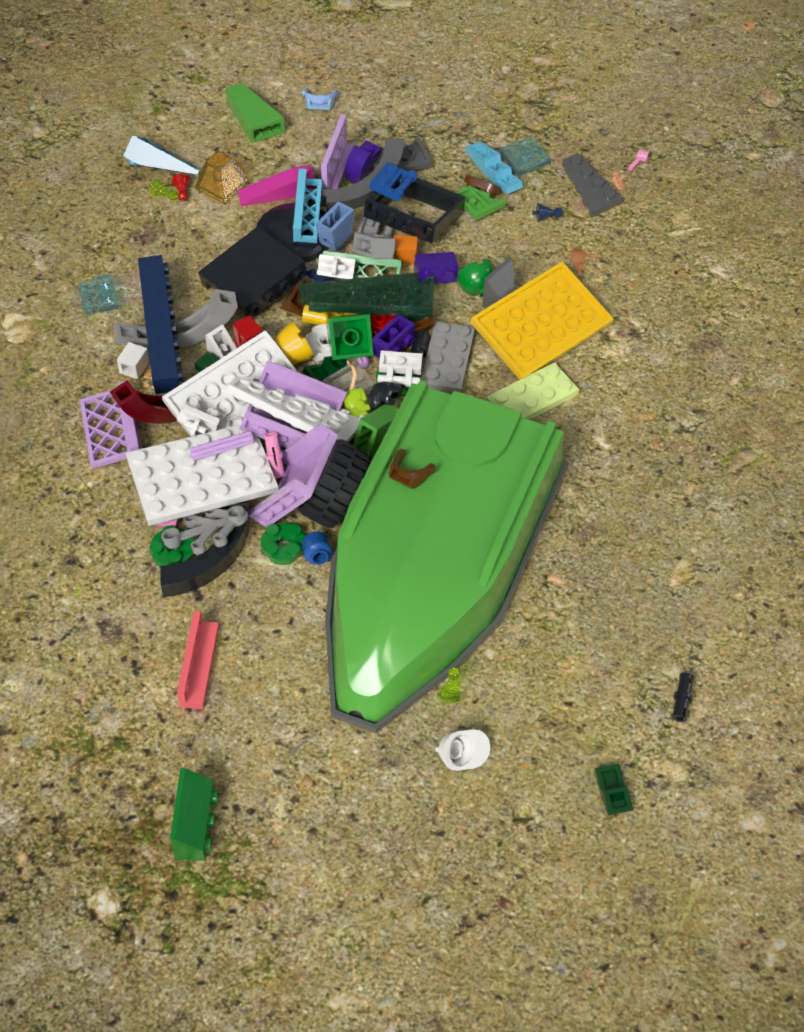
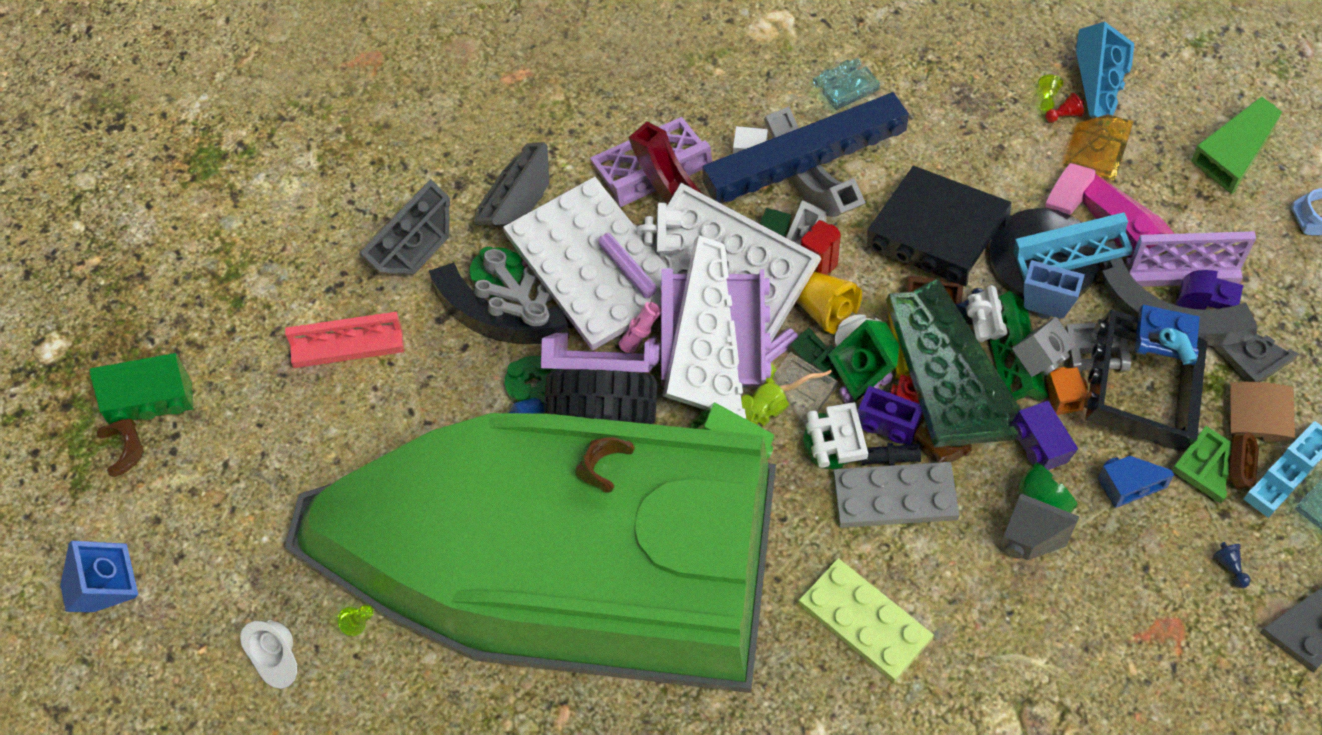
camera: 80 degrees right, 5 degrees up
black hair [368,381,402,412] -> none
yellow plate [470,261,614,380] -> none
none -> blue slope [60,541,138,612]
none -> reddish brown helmet [96,419,144,477]
none -> dark grey wedge [359,179,450,275]
none -> dark grey wedge [474,142,549,225]
none -> bright pink slope [1046,163,1095,215]
none -> blue slope [1098,456,1174,508]
none -> medium azure arm [1159,328,1197,365]
none -> medium nougat slope [1230,382,1295,442]

